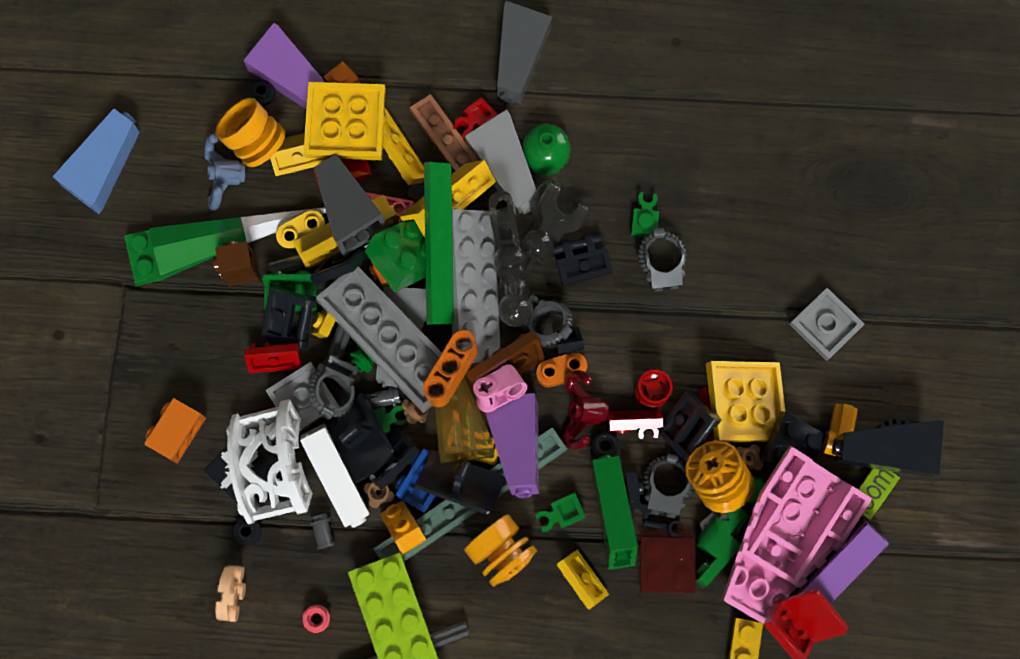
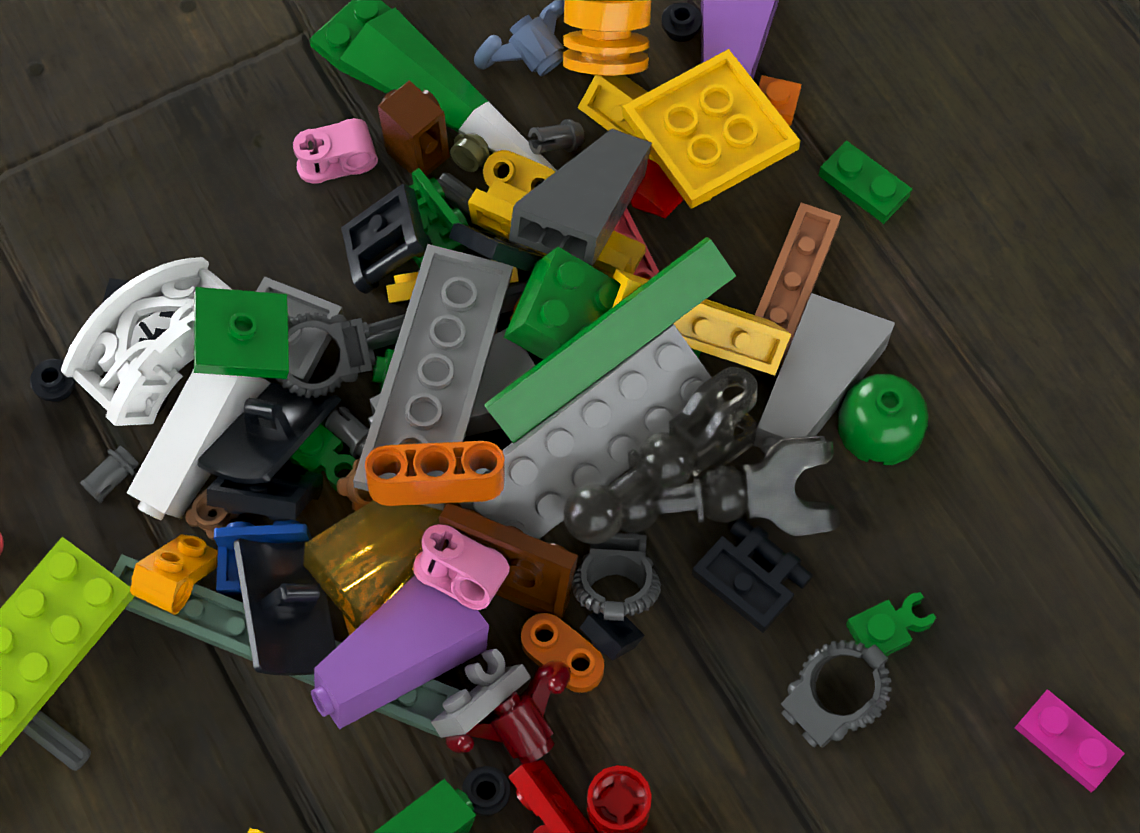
camera: 60 degrees right, 10 degrees down
orange brick [144,398,206,464] -> none
red plate [244,342,302,374] -> none
yellow plate [383,108,424,185] -> none
red plate [453,97,498,139] -> none
light orange wheel [464,514,538,587] -> none
dark grey slope [497,1,552,104] -> none
green plate [535,493,586,532] -> none
none -> green plate [194,287,289,379]
none -> bright pink piece [293,118,378,184]
none -> light grey plate [431,649,531,738]
none -> olive plate [450,133,490,172]
none -> dark grey pin [528,119,584,154]
none -> green plate [818,140,912,224]
none -> dark pink plate [1015,689,1125,792]

